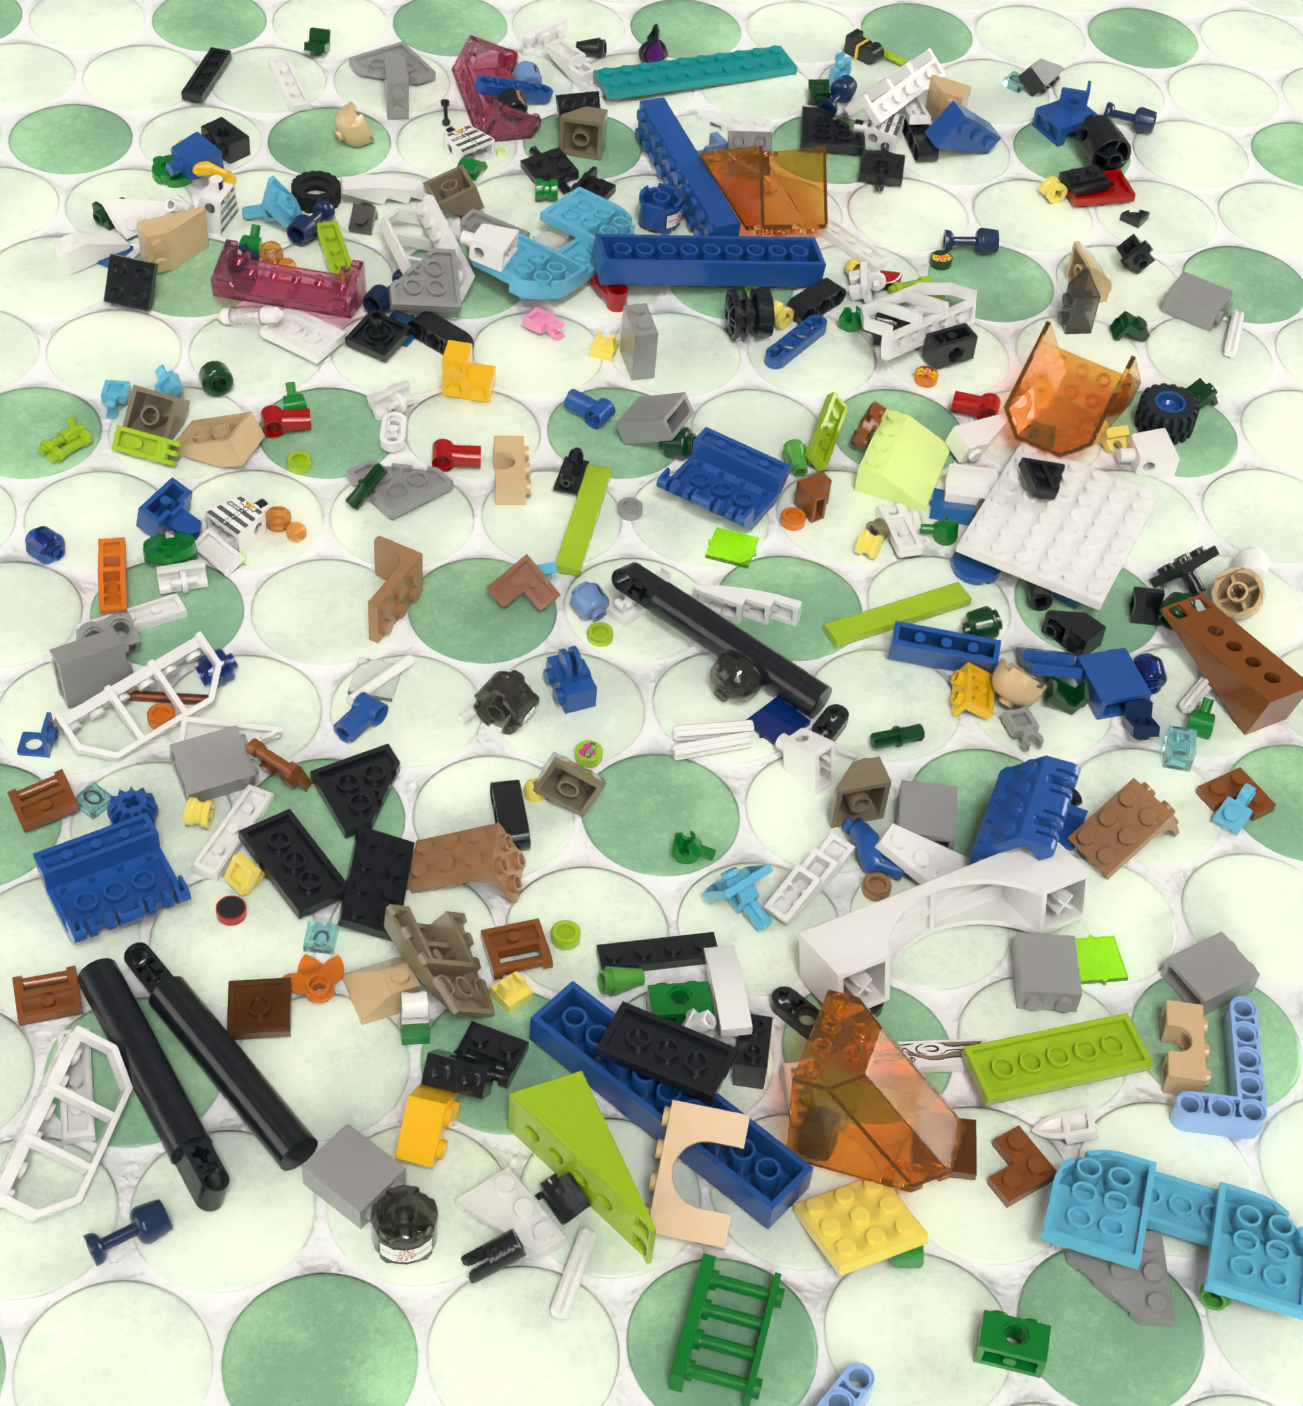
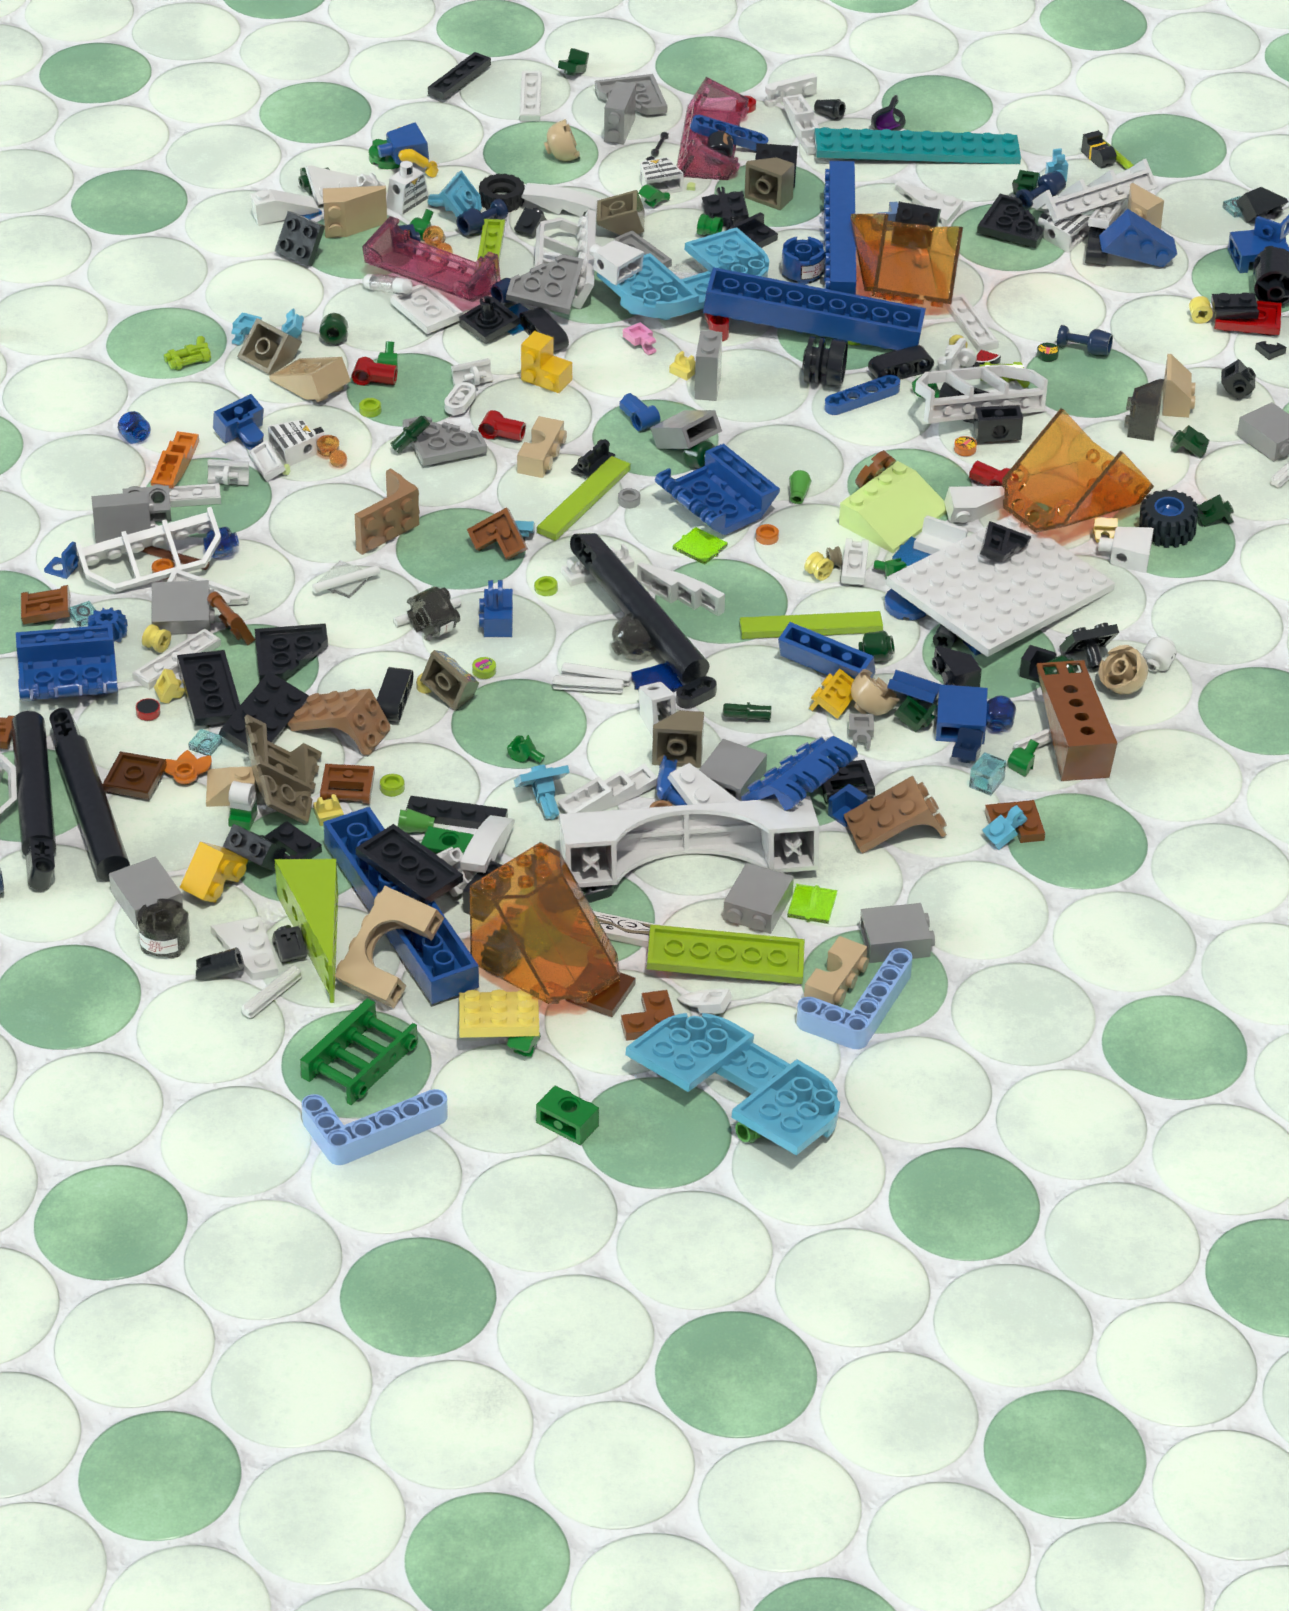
camera: 25 degrees right, 5 degrees down
lime hinge [111,425,182,467] -> none
green plate [143,533,197,566] -> none
black brick [201,117,251,164] -> none
blue piece [334,691,389,743] -> none
medium blue head [513,61,542,84] -> none
medium blue head [570,581,609,622] -> none
light yellow wheel [774,300,794,330] -> none
dark orange piece [794,471,832,523] -> none
lime plate [804,391,849,472] -> none
black plate [858,142,905,192] -> none
light grey plate [1064,1231,1175,1327] -> none

